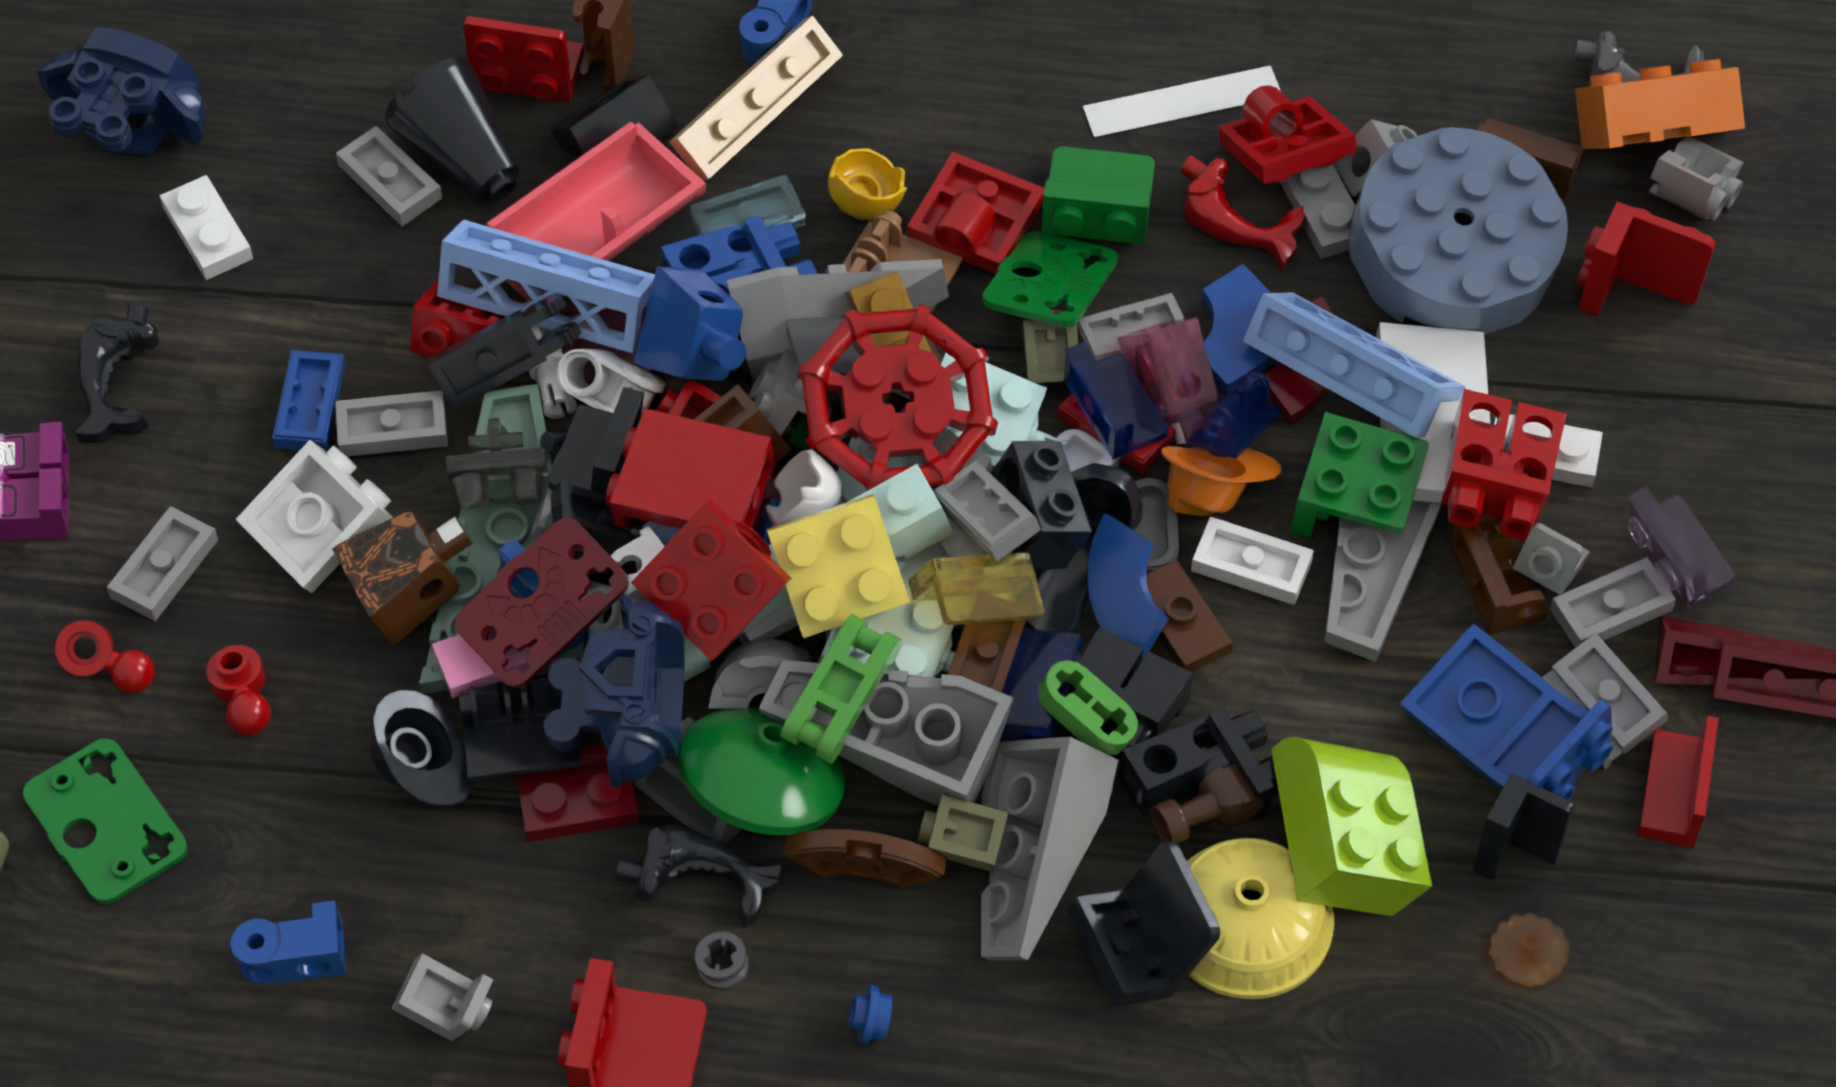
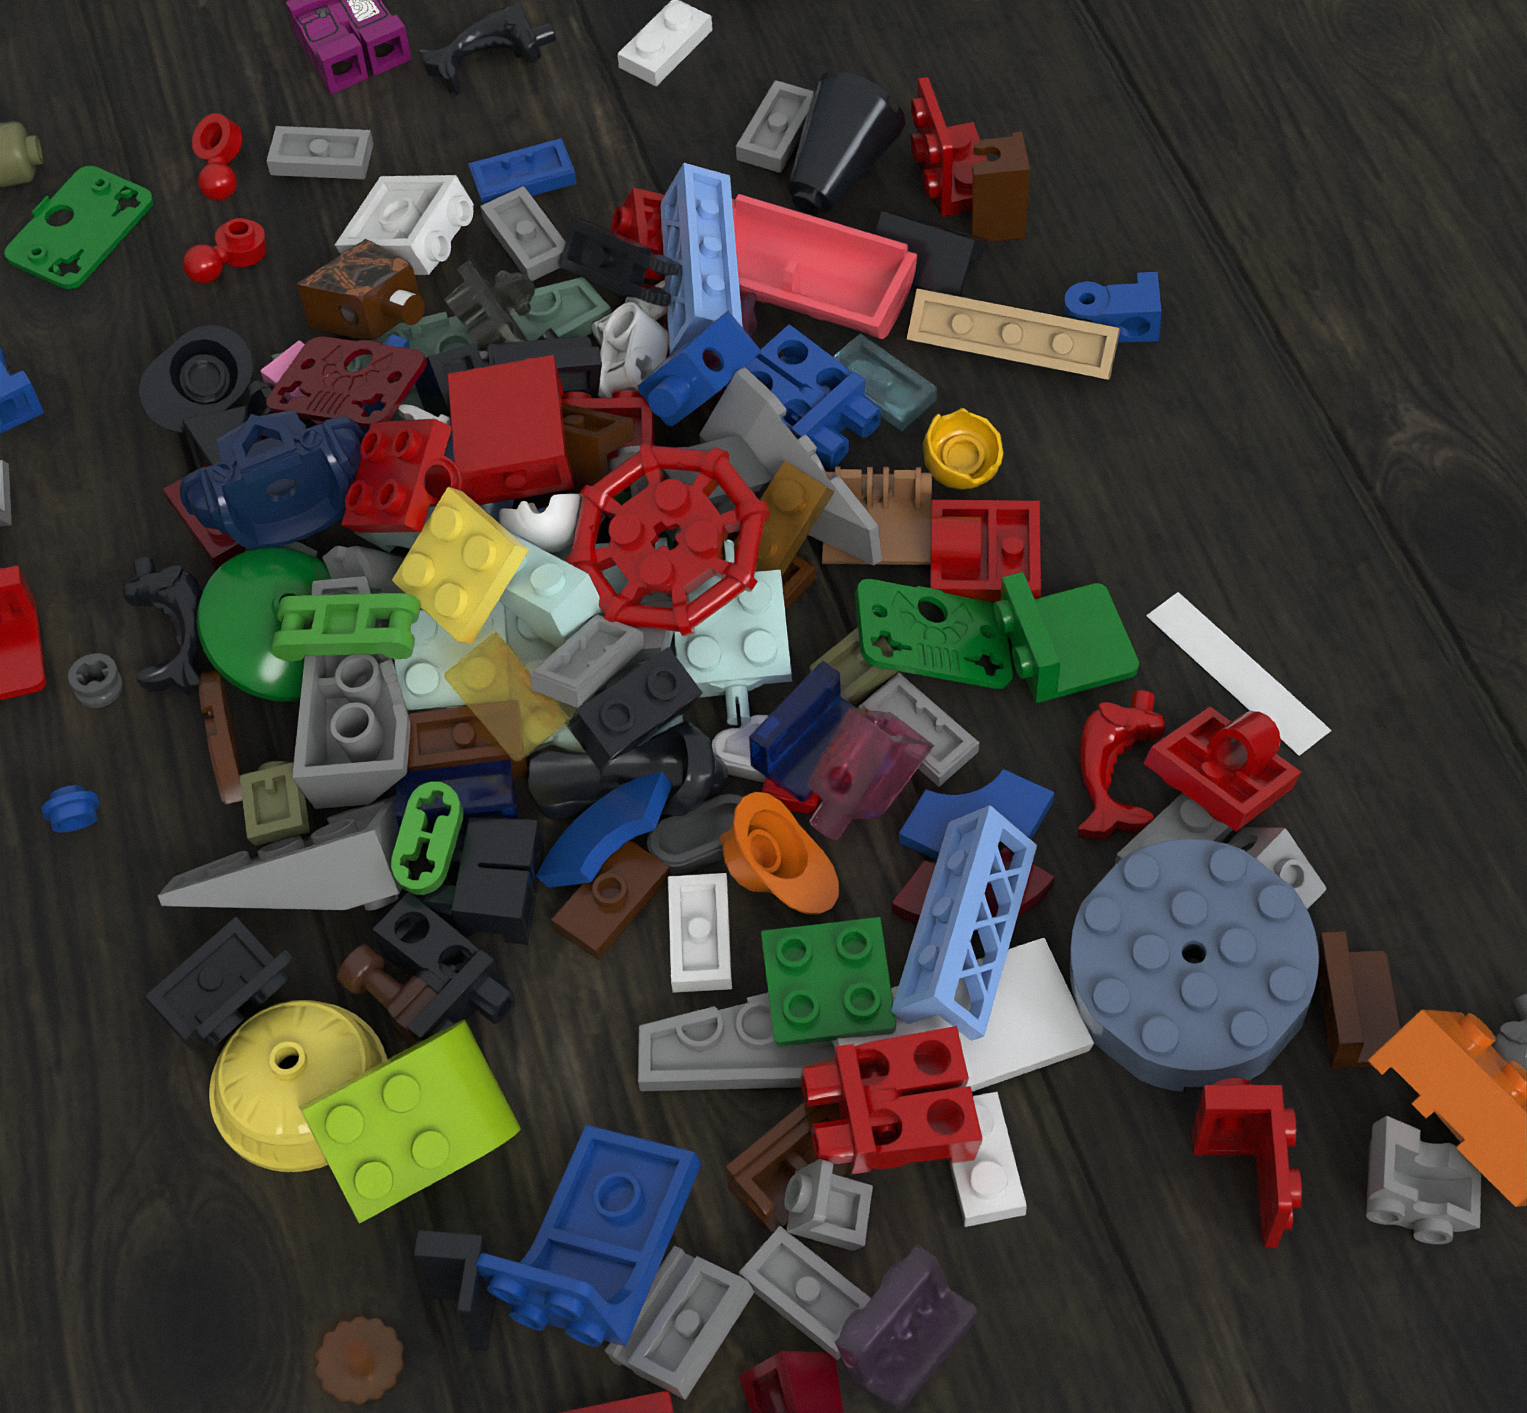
camera: 70 degrees right, 0 degrees up
clear blue hinge [1187,372,1282,458] -> none

